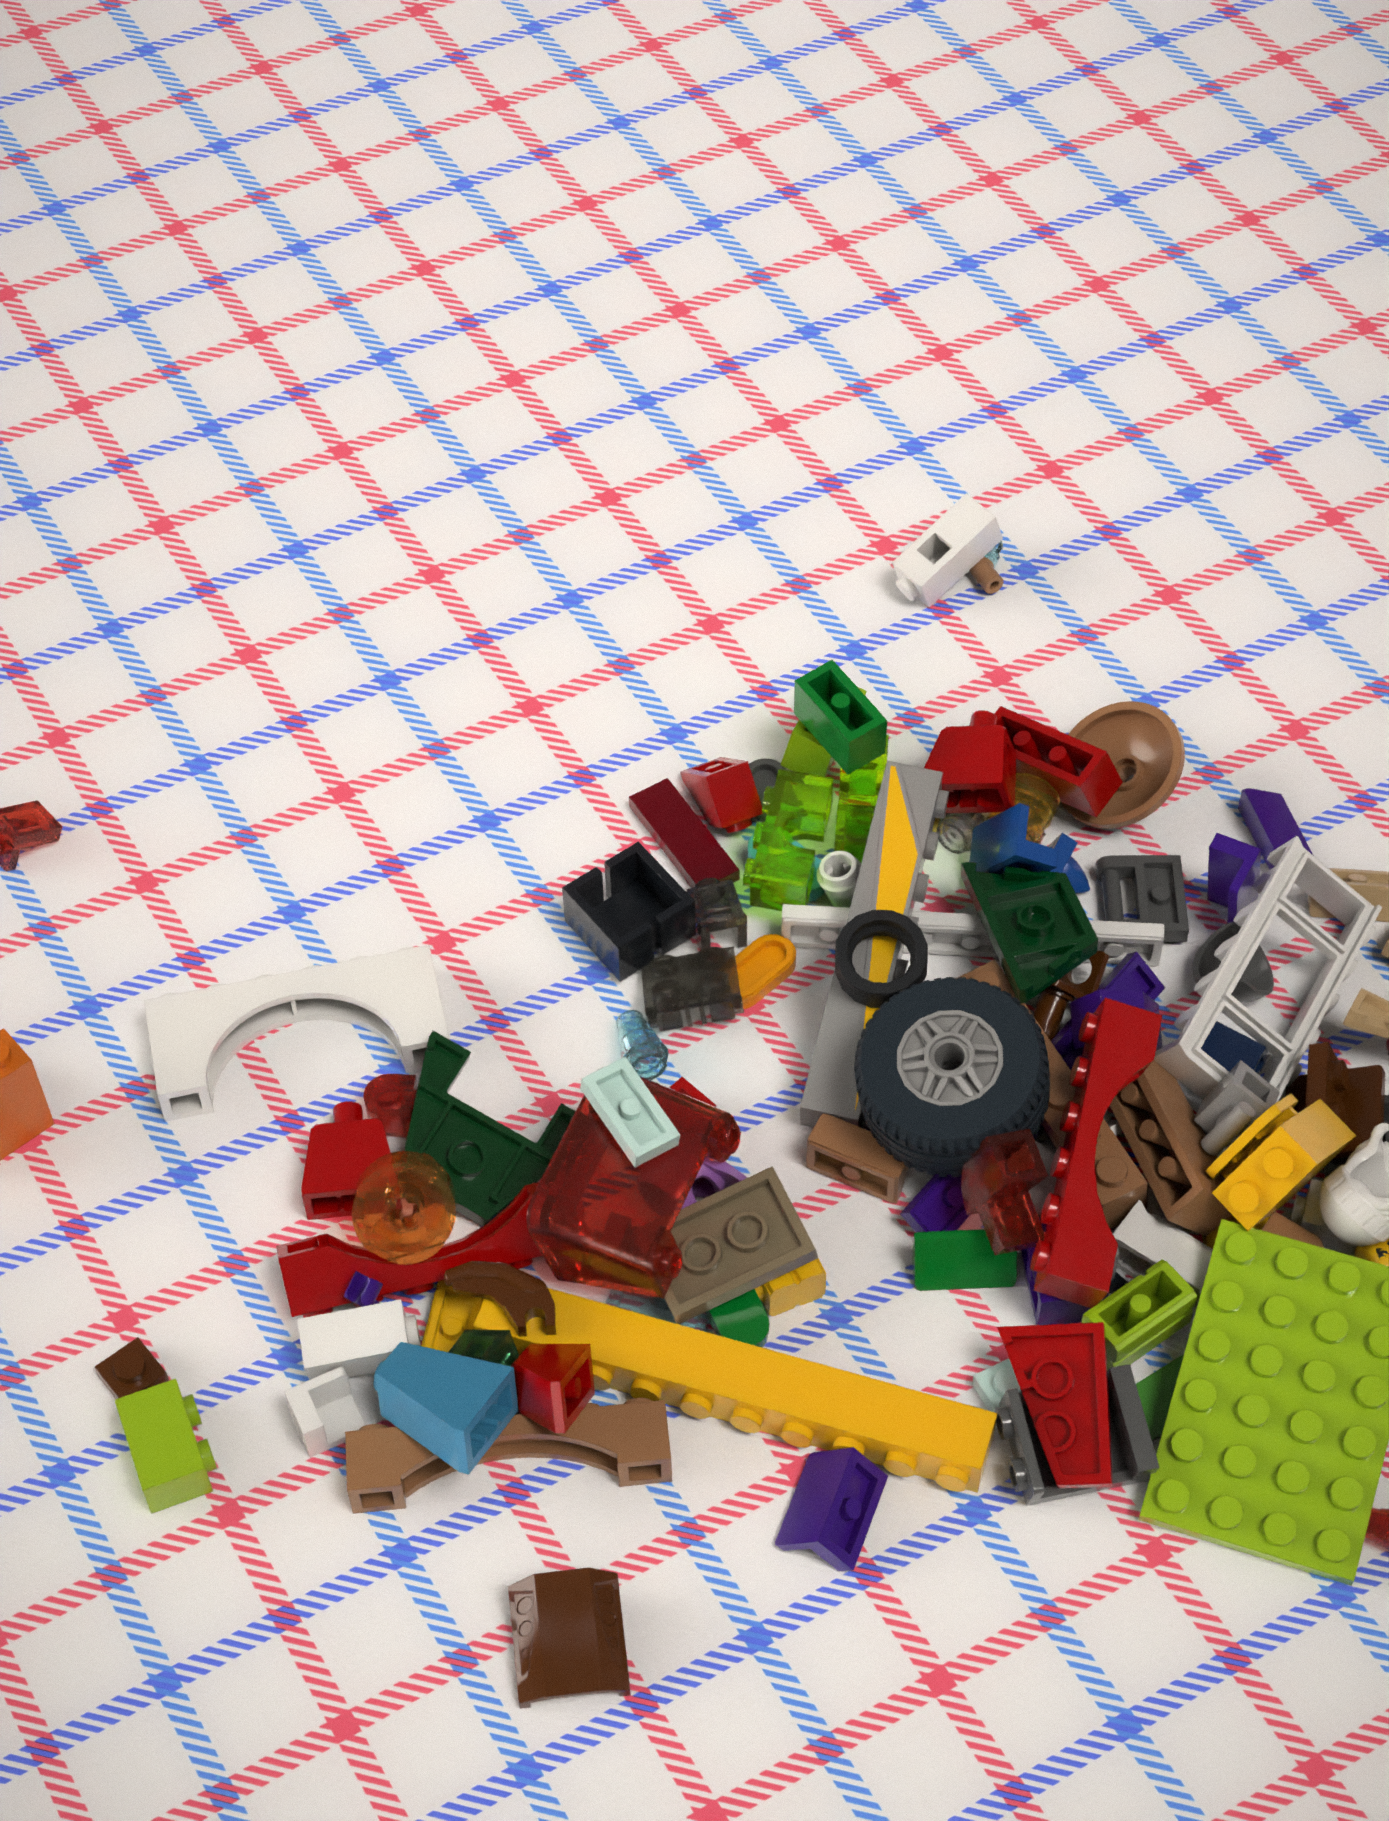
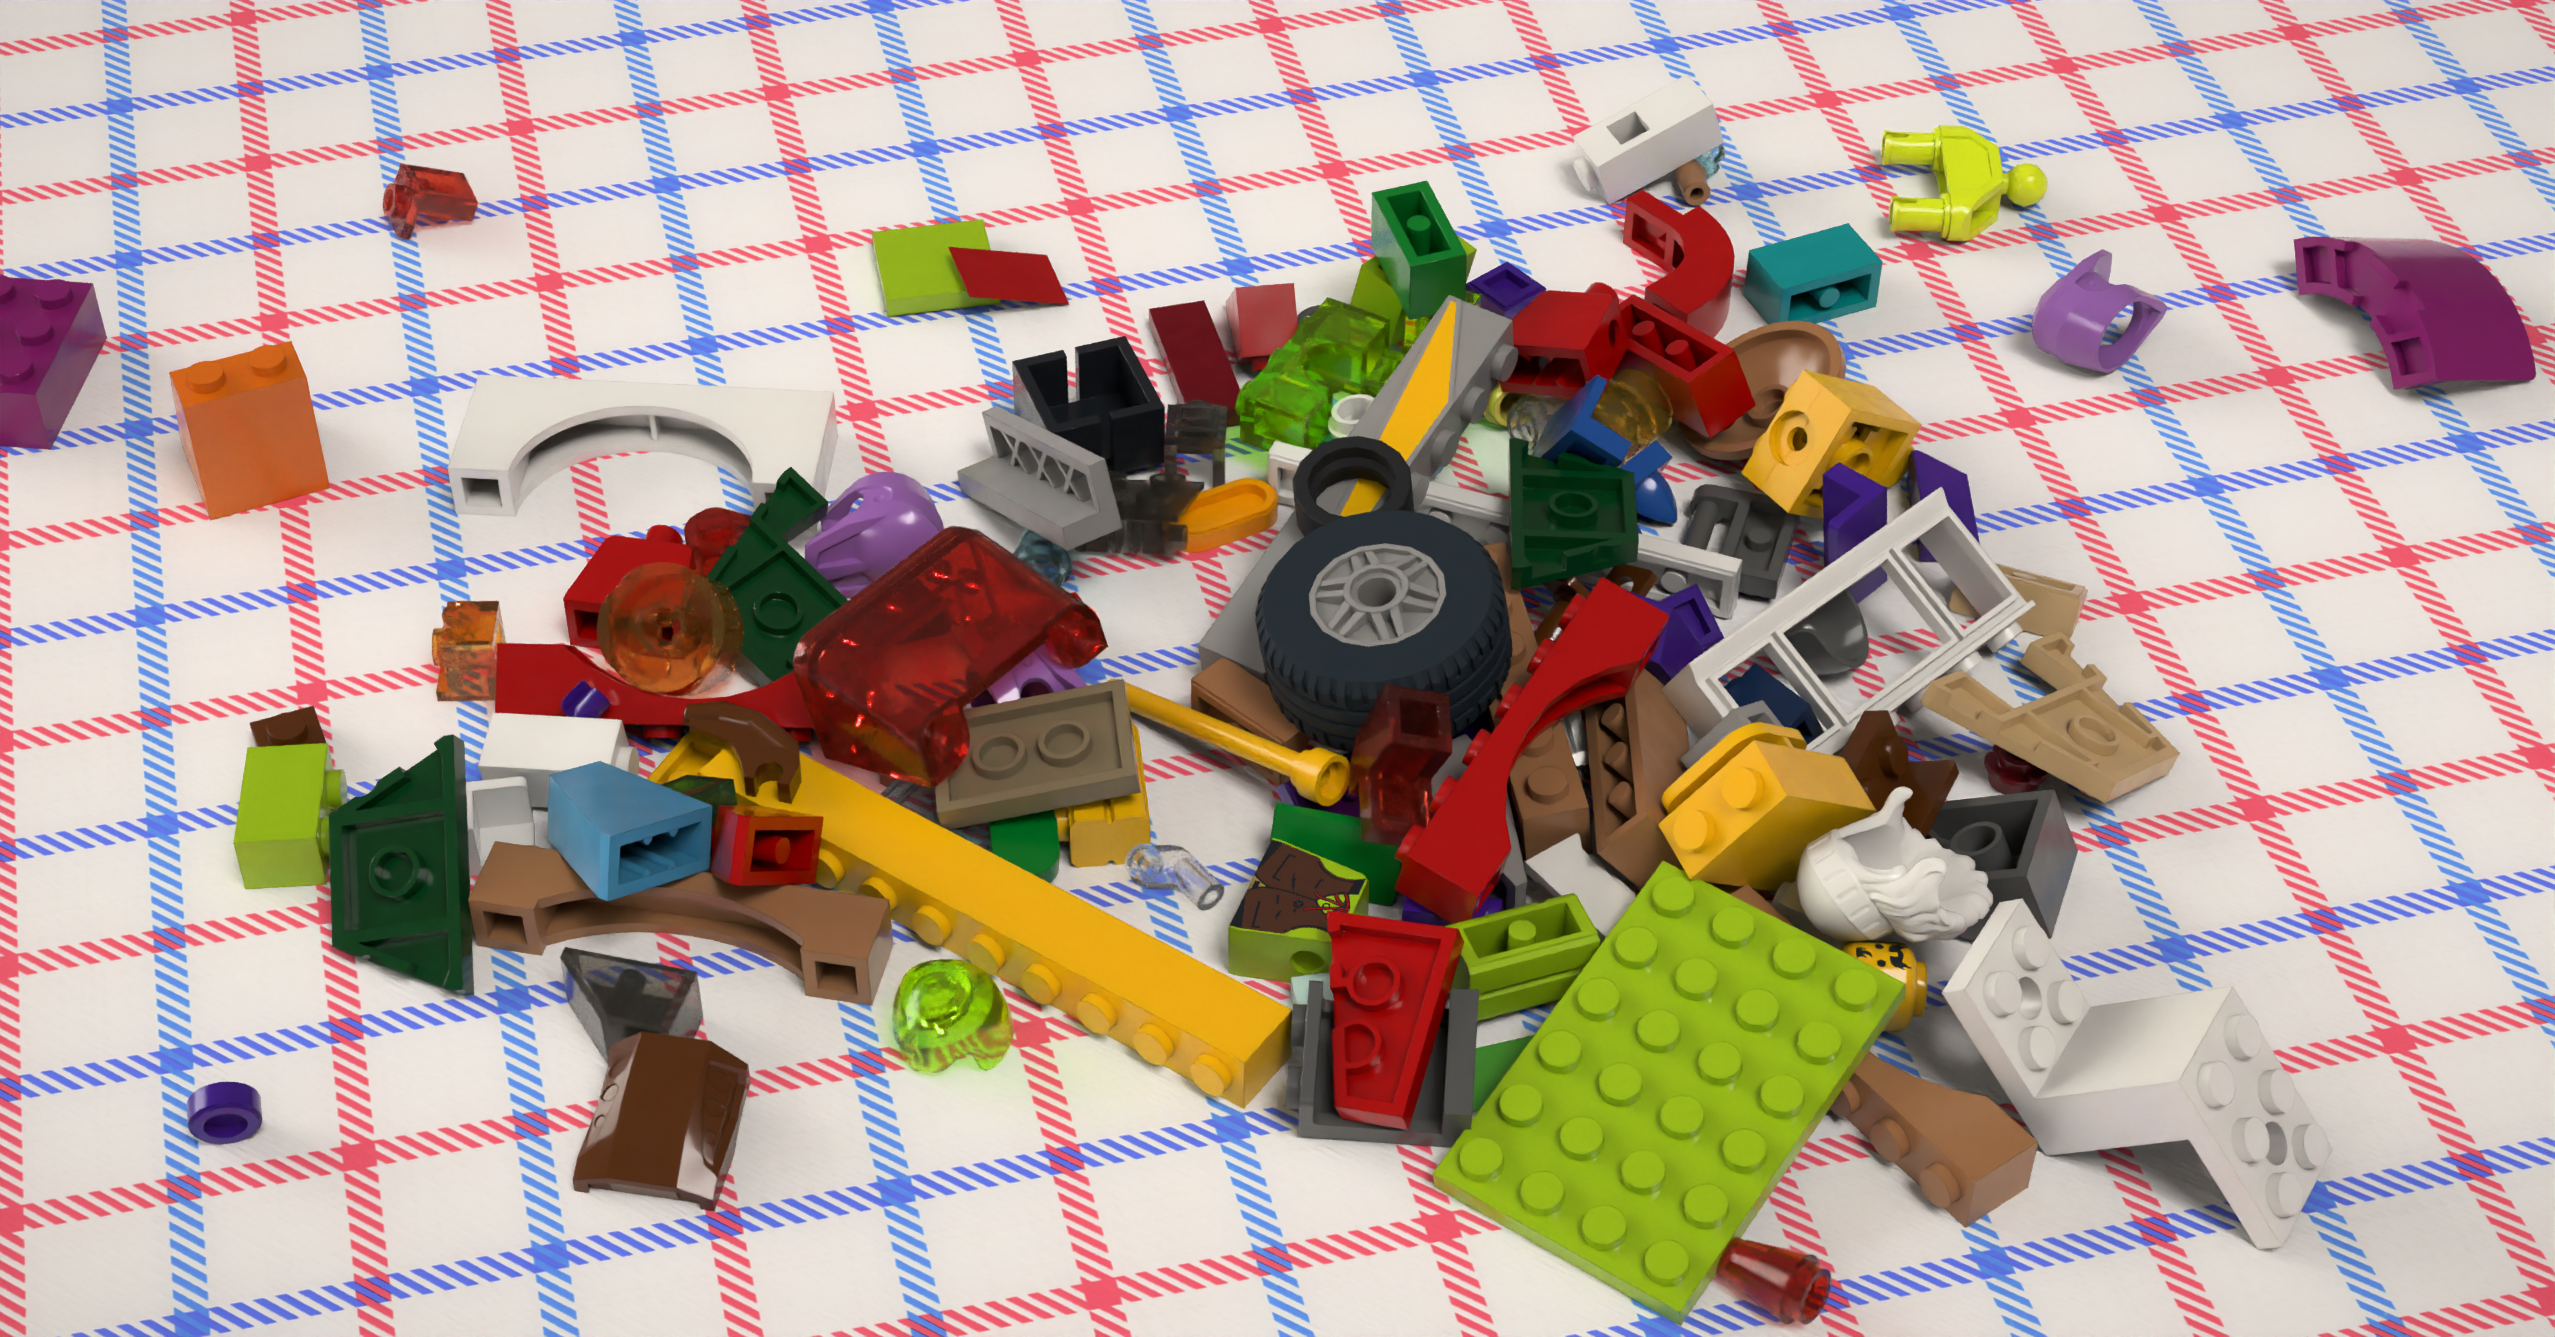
camera: 15 degrees right, 10 degrees down
light aqua plate [580,1057,681,1167] -> none
dark purple panel [775,1447,888,1571] -> none
none -> dark purple tile [187,1082,262,1144]
none -> dark green wing [329,734,474,996]
none -> clear orange brick [432,601,506,701]
none -> clear smoke slope [560,947,703,1065]
none -> medium lavender helmet [805,472,945,597]
none -> lime tile [872,219,1001,317]
none -> clear neon green helmet [892,959,1014,1073]
none -> red sticker [948,247,1069,305]
none -> light grey fence [957,406,1123,551]
none -> yellow piece [1107,679,1351,806]
none -> clear arm [1125,843,1224,911]
none -> torso [1228,838,1370,983]
none -> dark purple tile [1465,261,1546,319]
none -> red arch [1623,190,1735,338]
none -> yellow brick [1741,370,1922,519]
none -> teal brick [1744,223,1883,325]
none -> neon yellow connector [1881,125,2048,241]
none -> medium lavender helmet [2032,249,2167,373]

